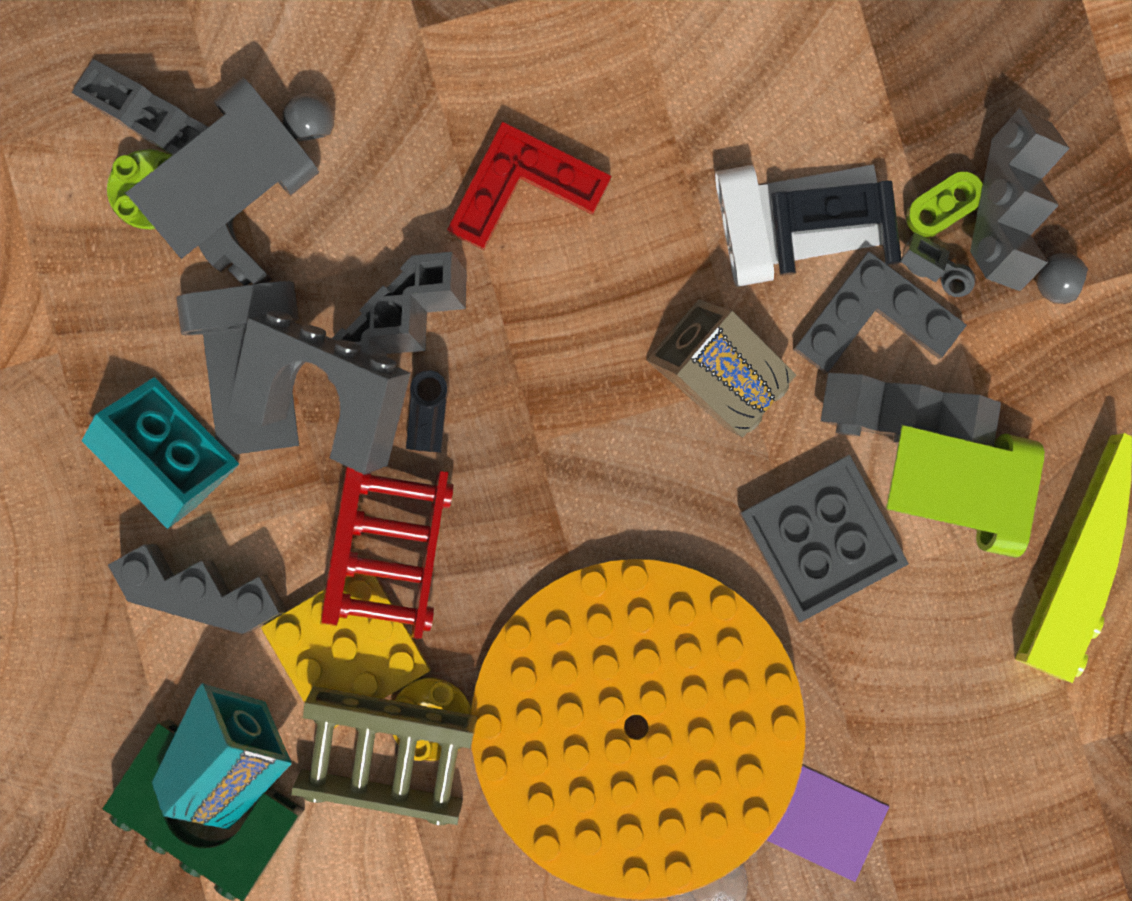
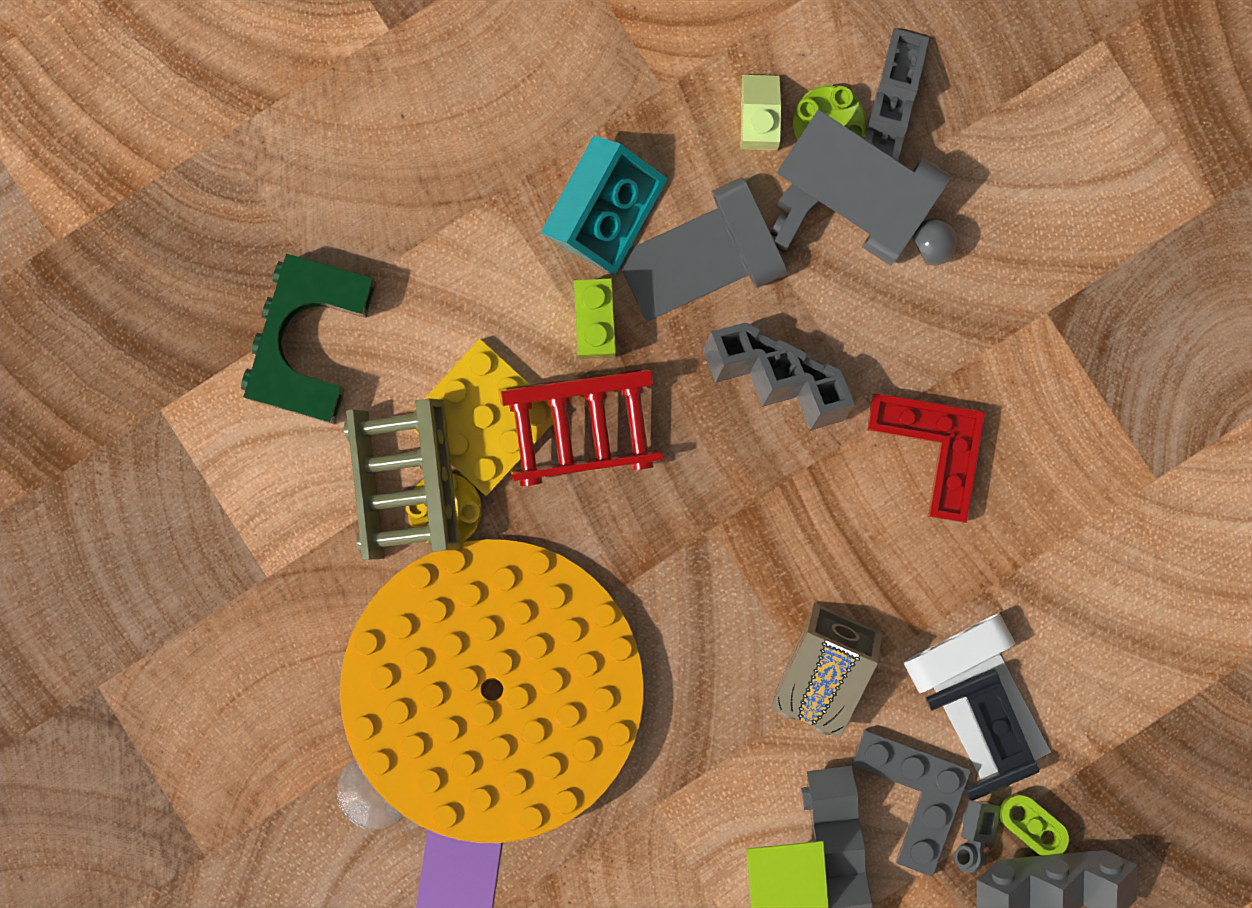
camera: 75 degrees right, 0 degrees up
dark grey brick [108,544,287,634] -> none
teal slope [152,683,292,829] -> none
dark grey arch [228,310,411,475] -> none
black piece [406,370,449,453] -> none
dark grey plate [739,455,909,623] -> none
none -> lime brick [574,278,616,360]
none -> yellowish green slope [740,75,781,150]

